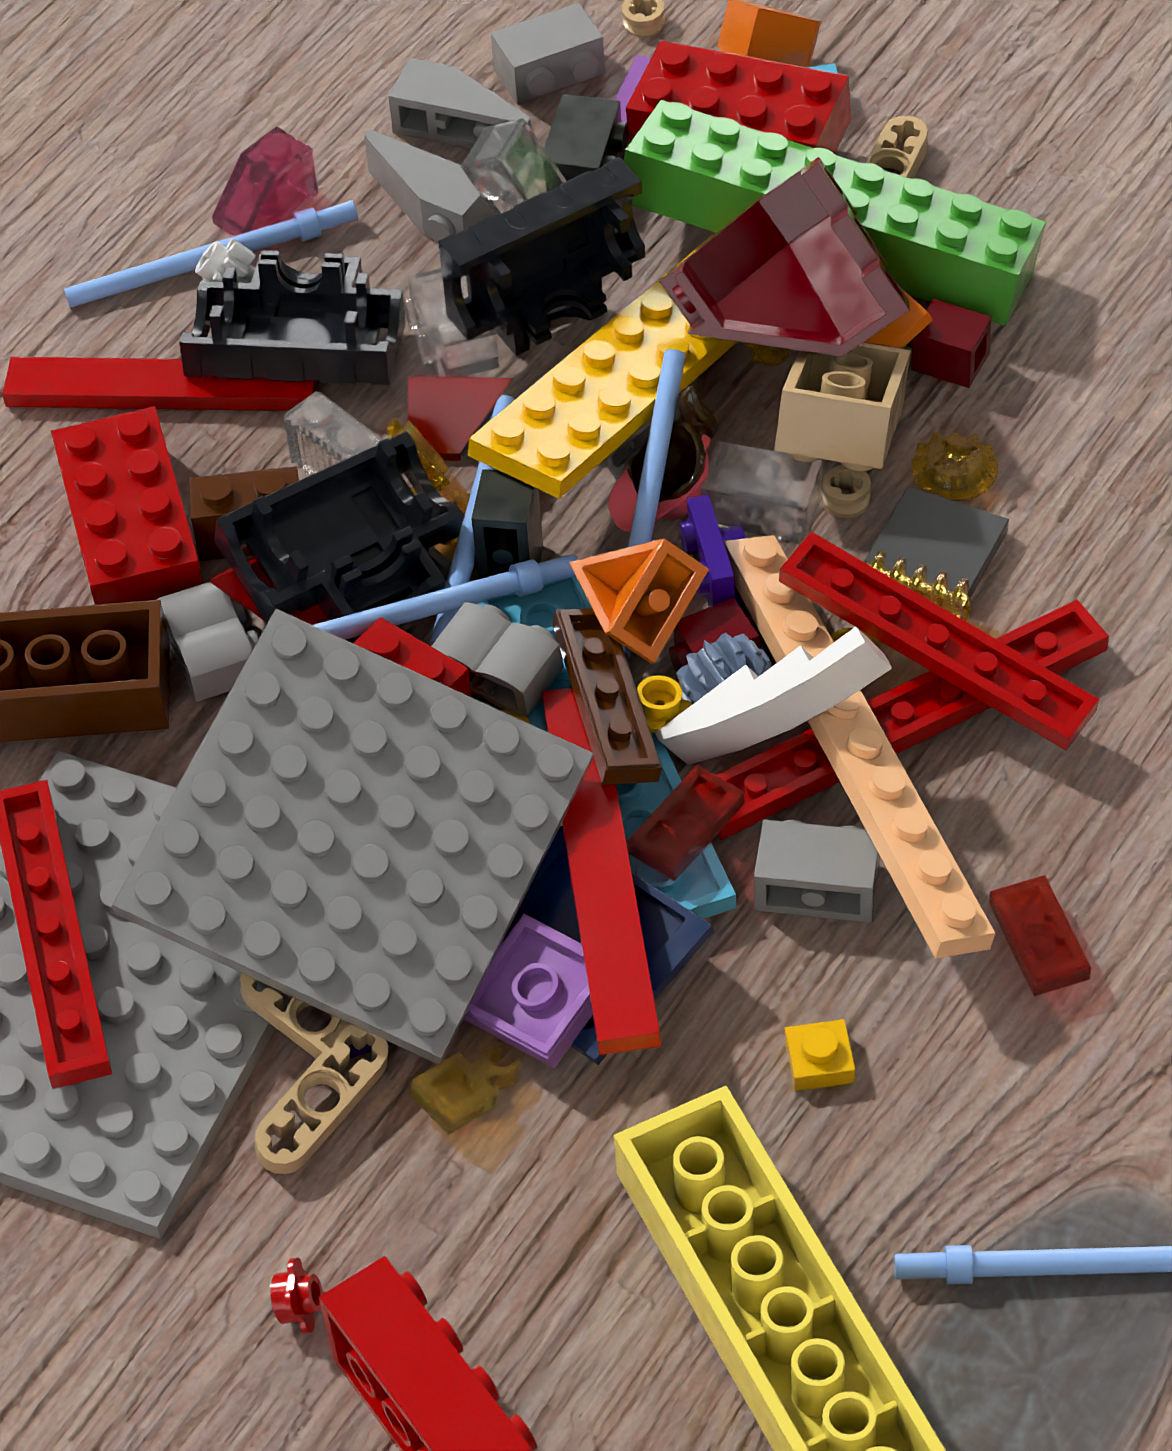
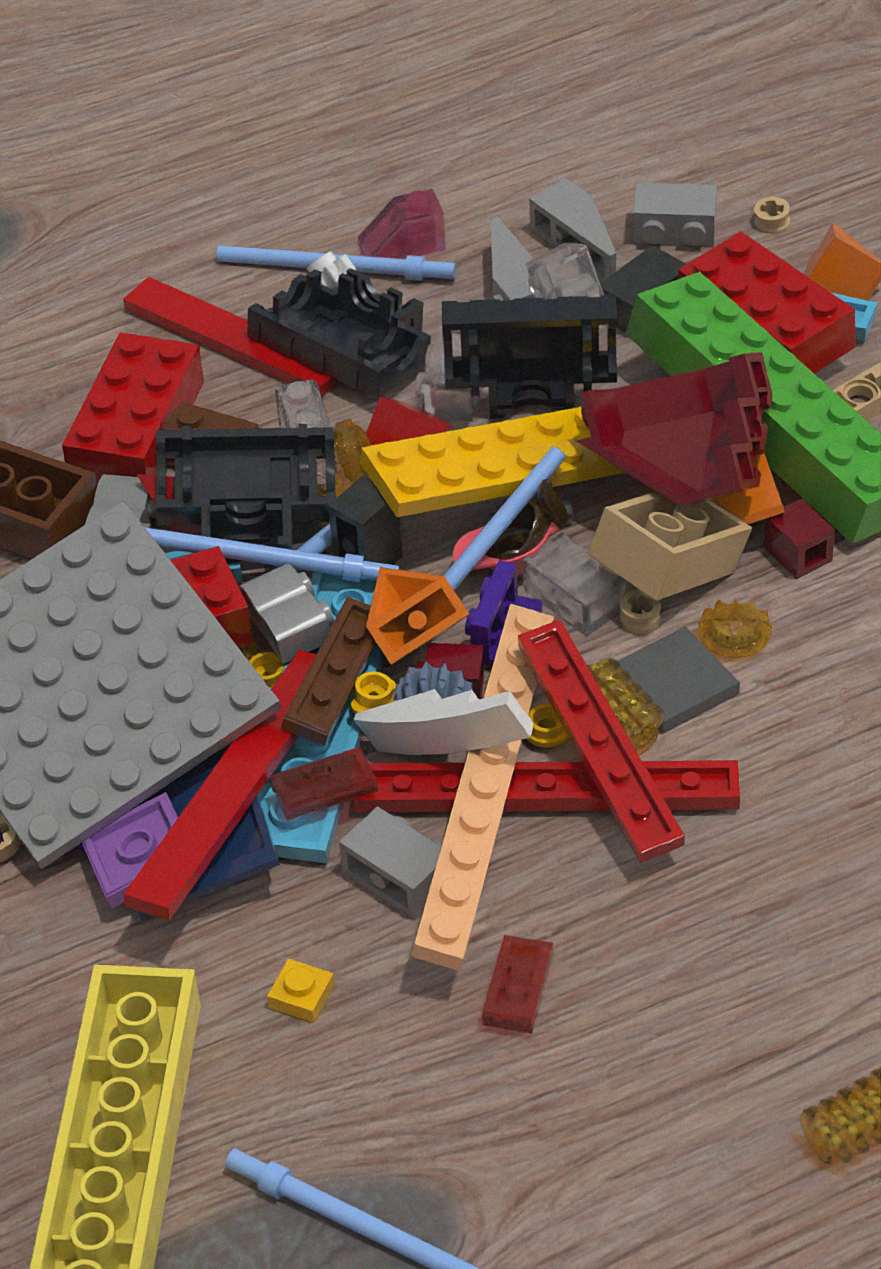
camera: 30 degrees right, 5 degrees down
clear yellow plate [409,1042,521,1135] -> none

